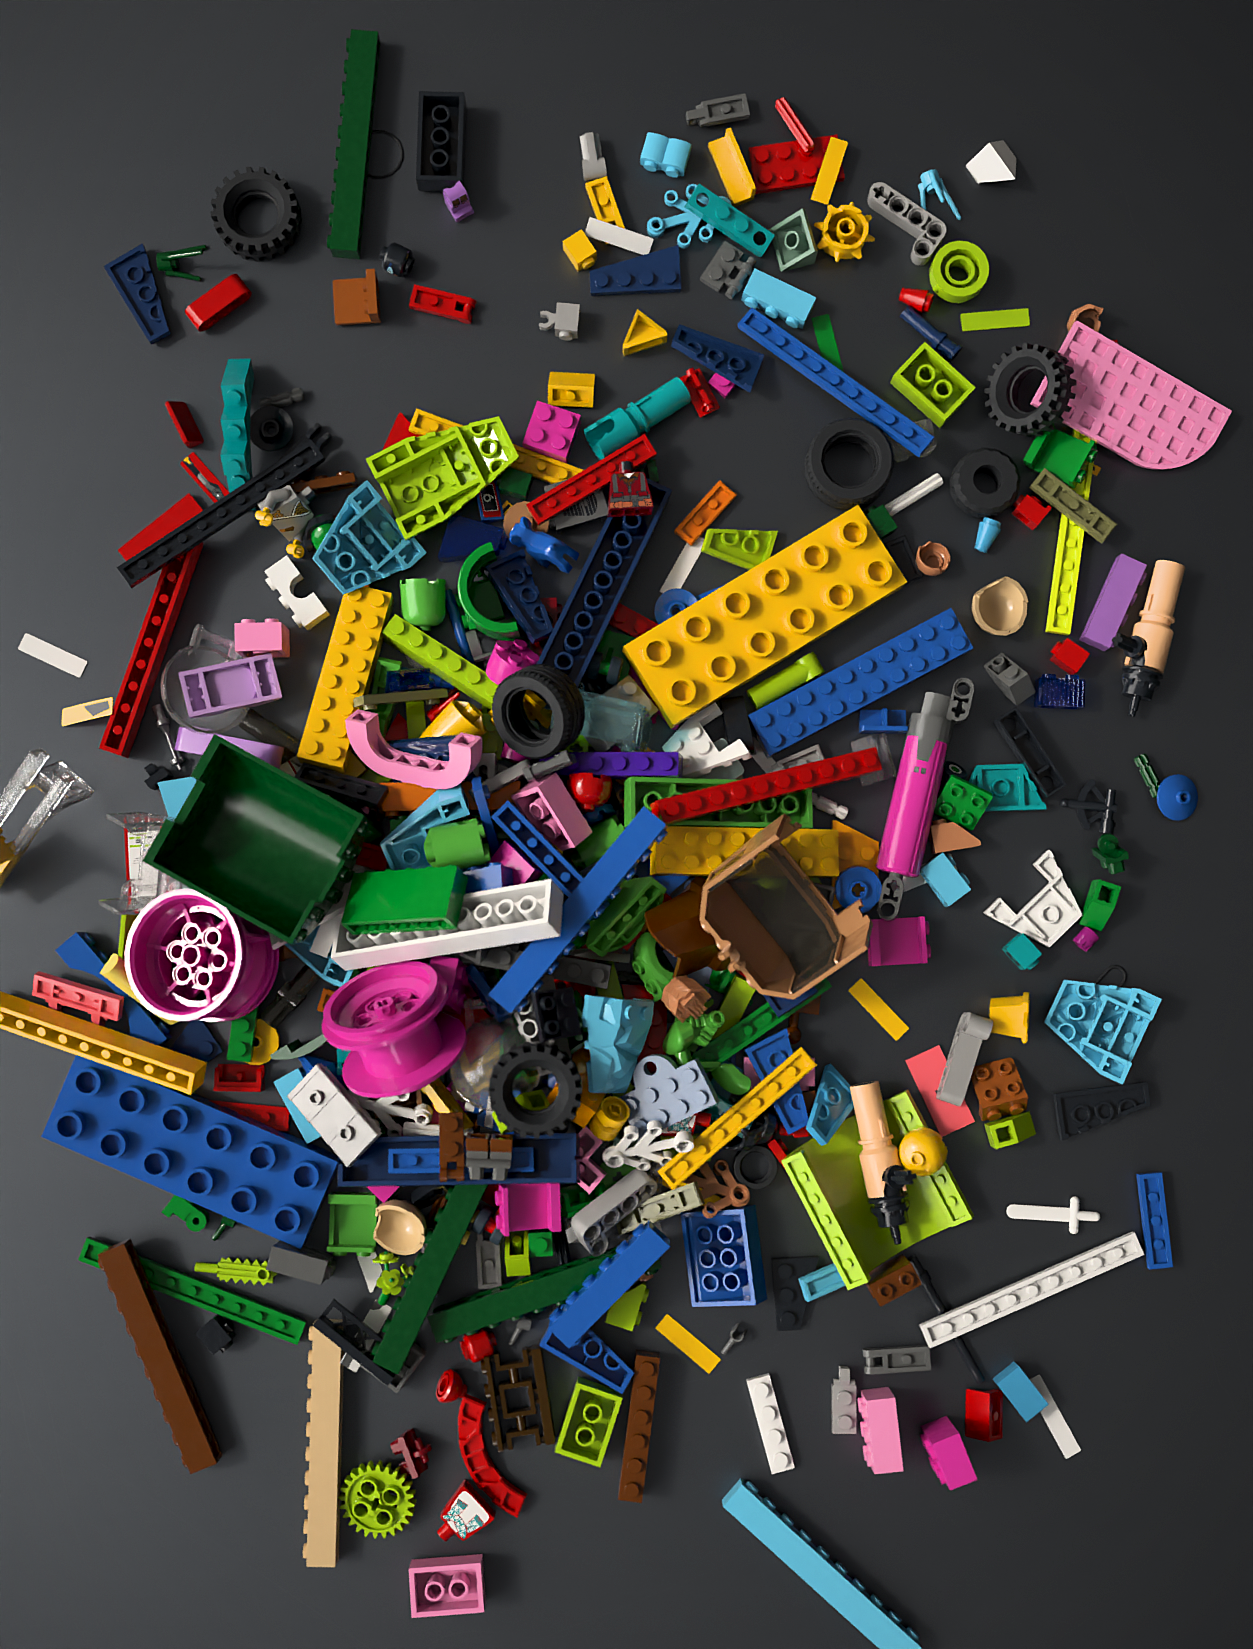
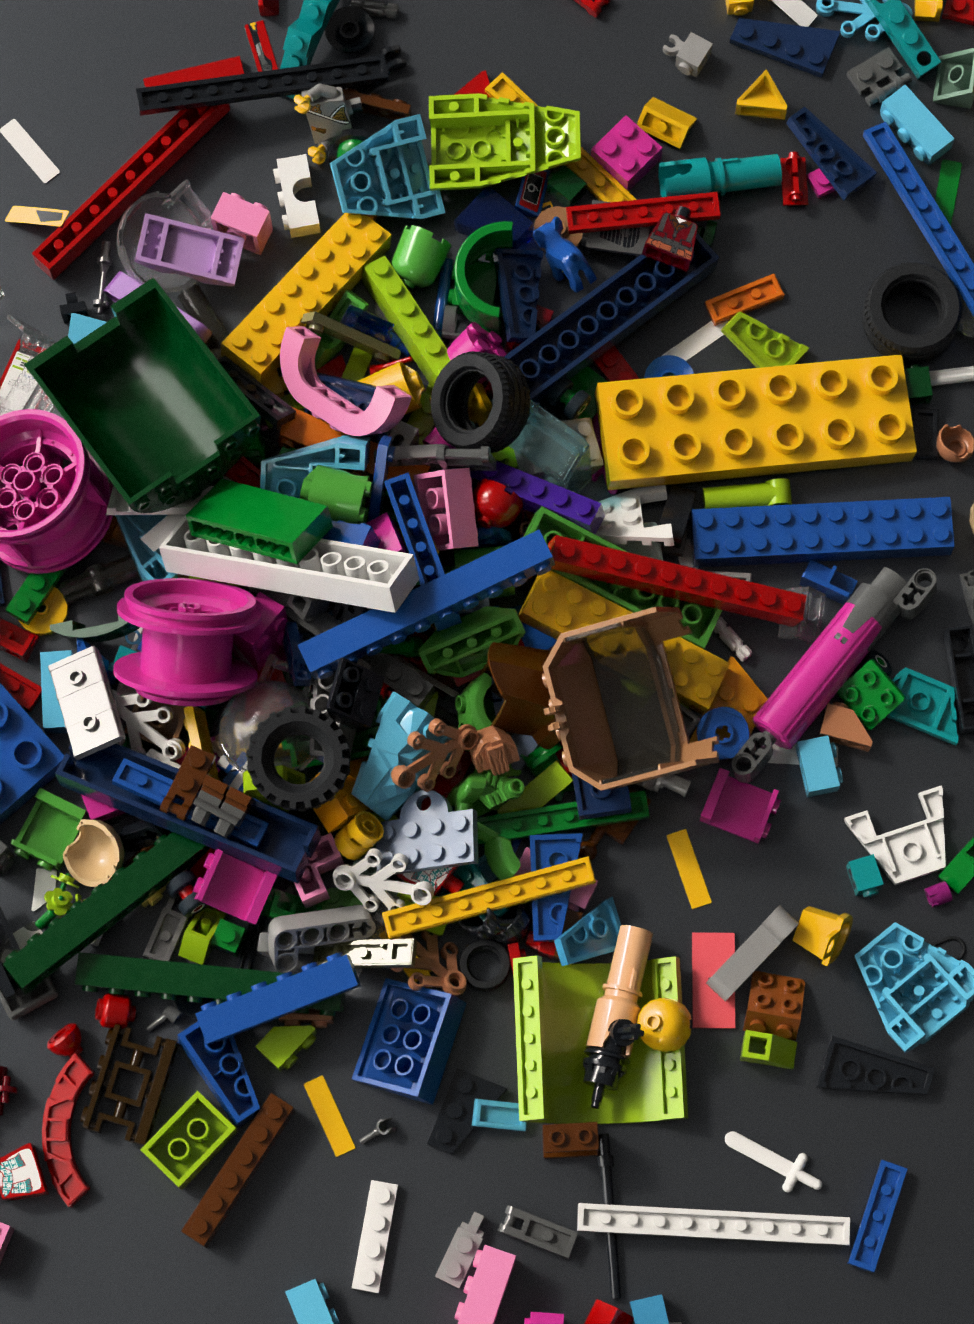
camera: 30 degrees right, 10 degrees down
none -> nougat plant [391,718,479,792]

